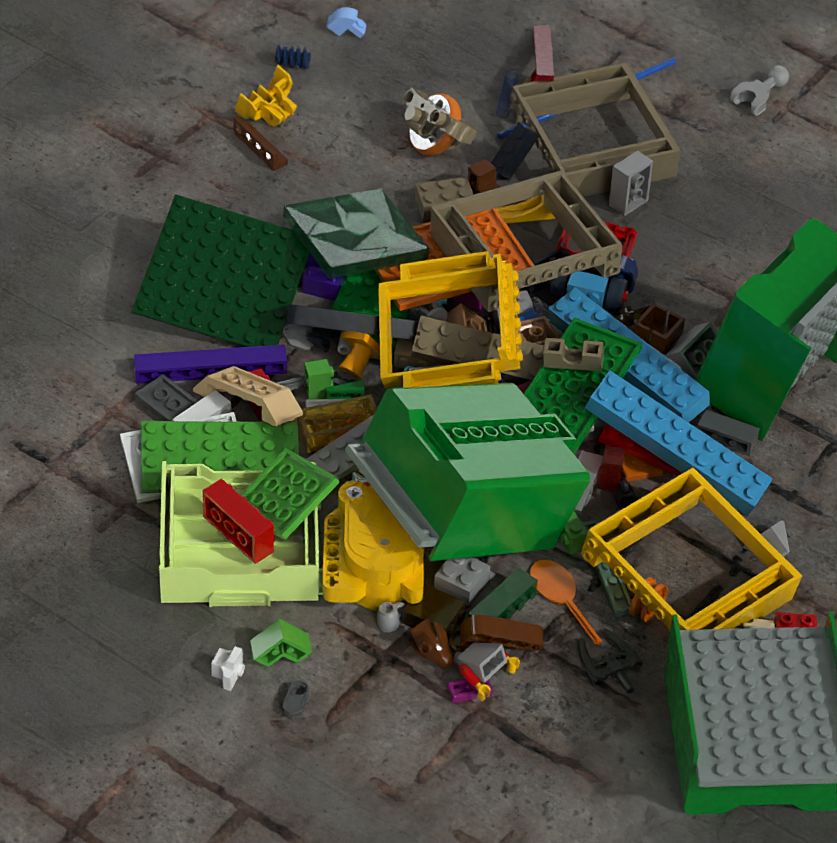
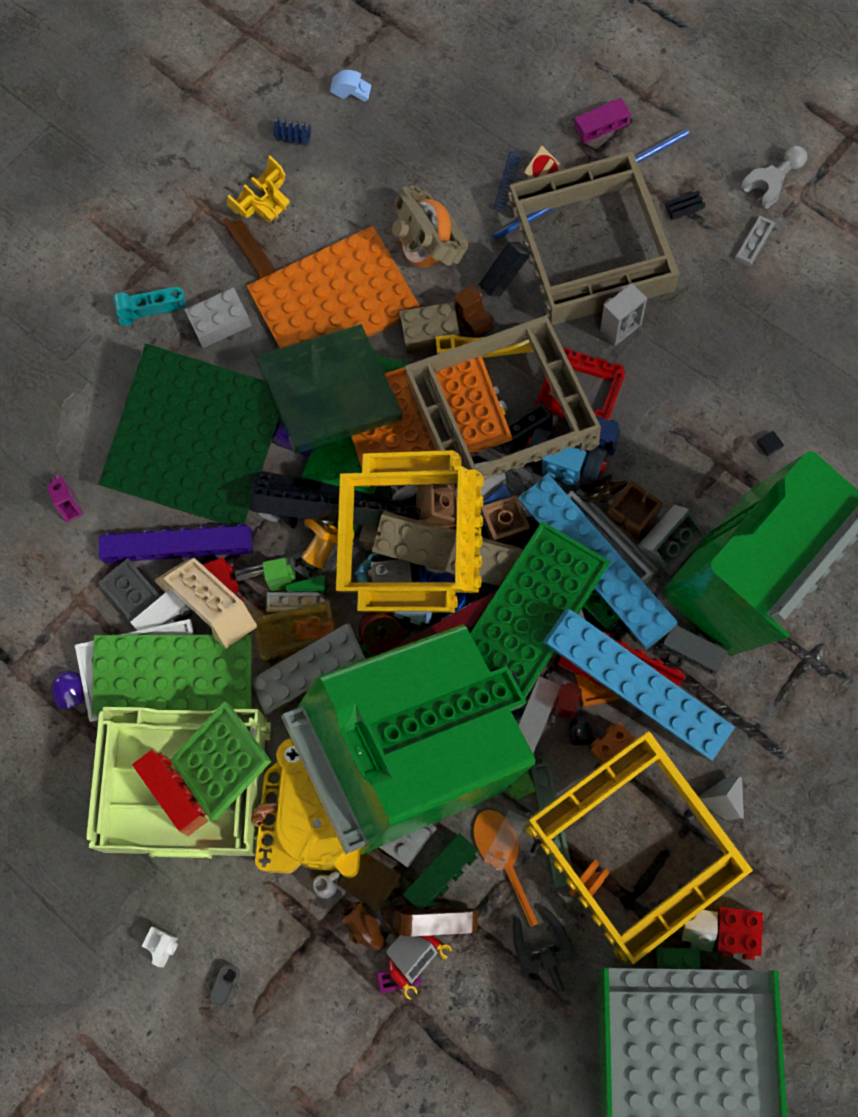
camera: 15 degrees right, 25 degrees up
bright green brick [250,619,312,667] -> none
tile [533,25,554,82] -> none
dark tan arch [543,338,604,371] -> none
none -> magenta torso [47,475,84,522]
none -> dark purple hair [51,671,85,709]
none -> teal piece [113,287,186,326]
none -> light grey brick [184,287,252,348]
none -> orange plate [247,226,421,373]
none -> dark orange arm [251,802,278,827]
none -> clear plate [483,810,527,872]
none -> magenta brick [574,98,631,144]
none -> black tile [665,190,706,220]
none -> light grey tile [734,215,775,267]

